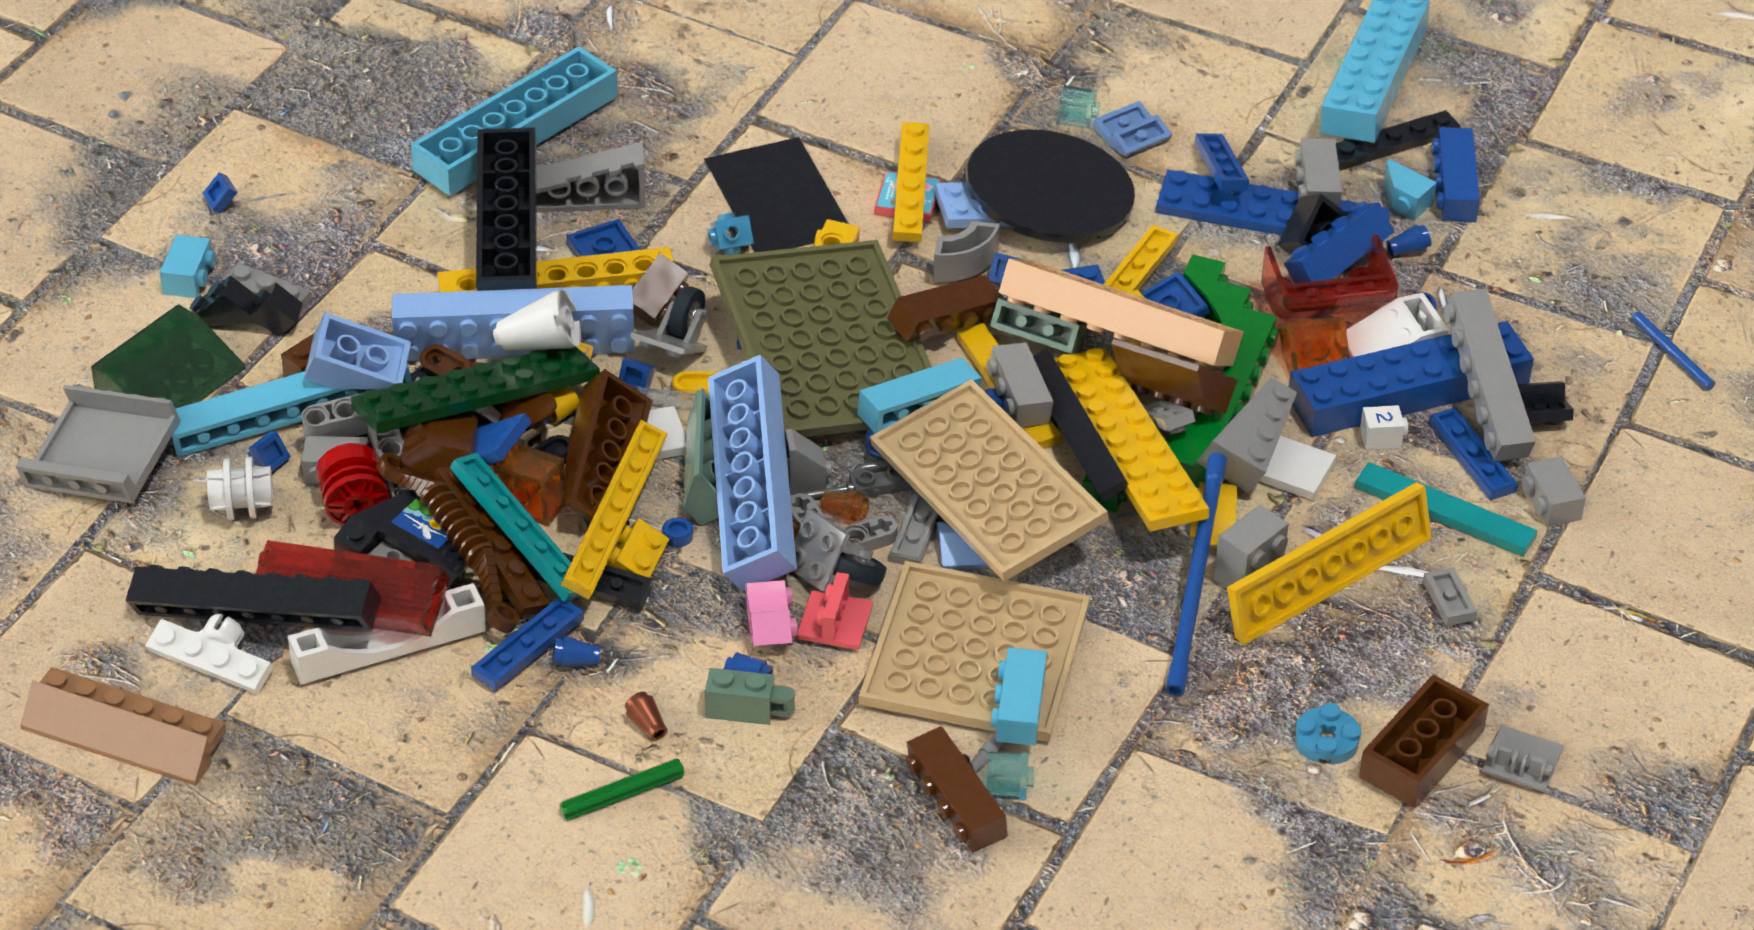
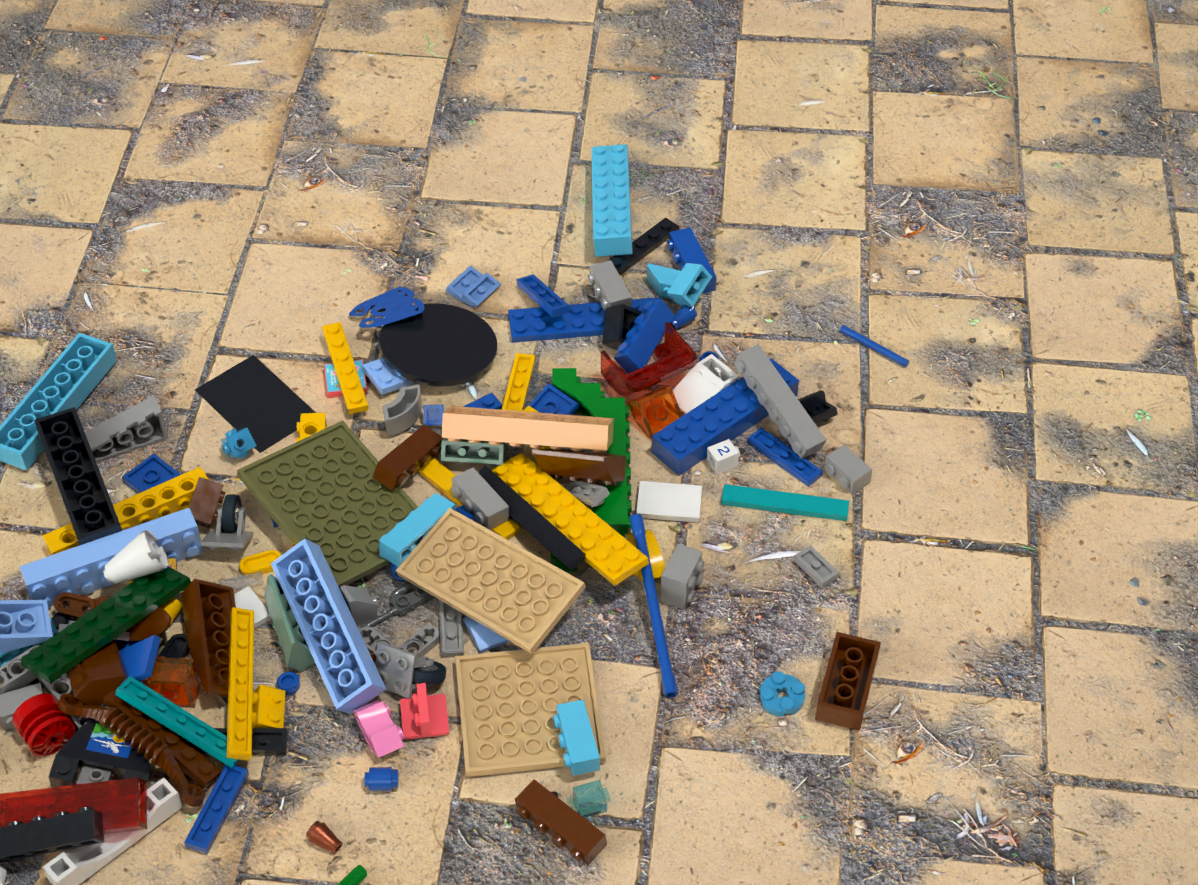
camera: 20 degrees left, 5 degrees up
blue cone [552,636,600,668] -> none
blue tile [619,357,655,395] -> none
sand green brick [705,668,795,725] -> none
clear orange cone [821,491,869,521] -> none
light grey piece [970,732,1005,773] -> none
clear light blue brick [1057,85,1100,129] -> none
light grey wedge [1196,377,1297,493] -> none
yellow plate [1227,482,1432,645] -> none
light grey hinge [1482,725,1564,792] -> none
none -> blue piece [349,287,425,328]
none -> medium azure brick [667,263,712,307]

